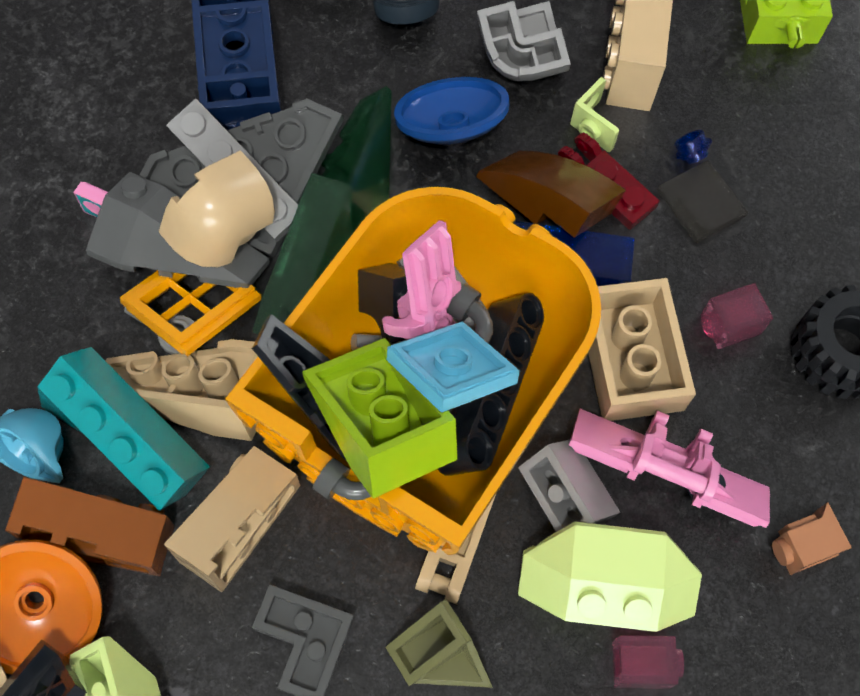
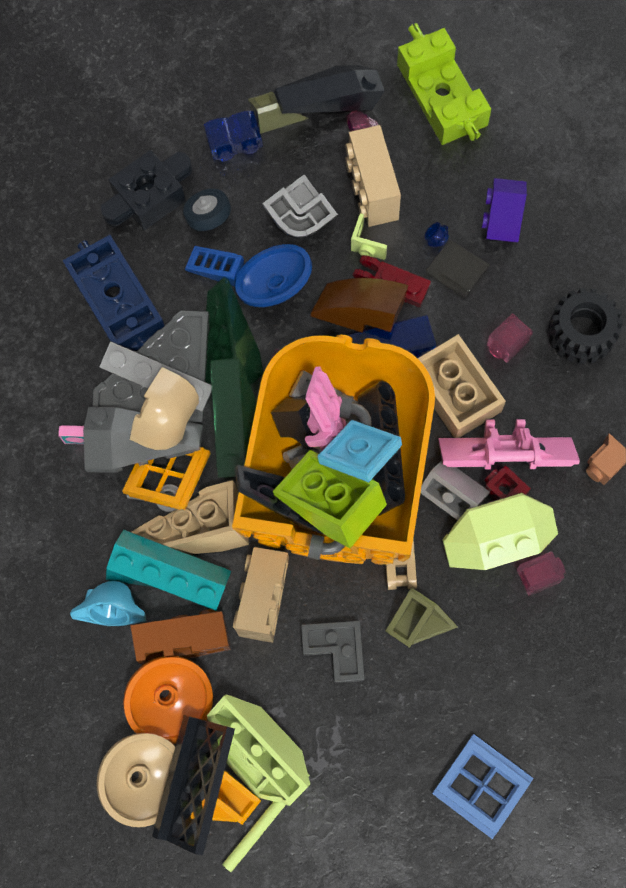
camera: 15 degrees left, 5 degrees up
none -> blue slope [185,246,244,287]
none -> dark purple brick [482,178,527,242]
none -> dark red brick [484,465,531,501]

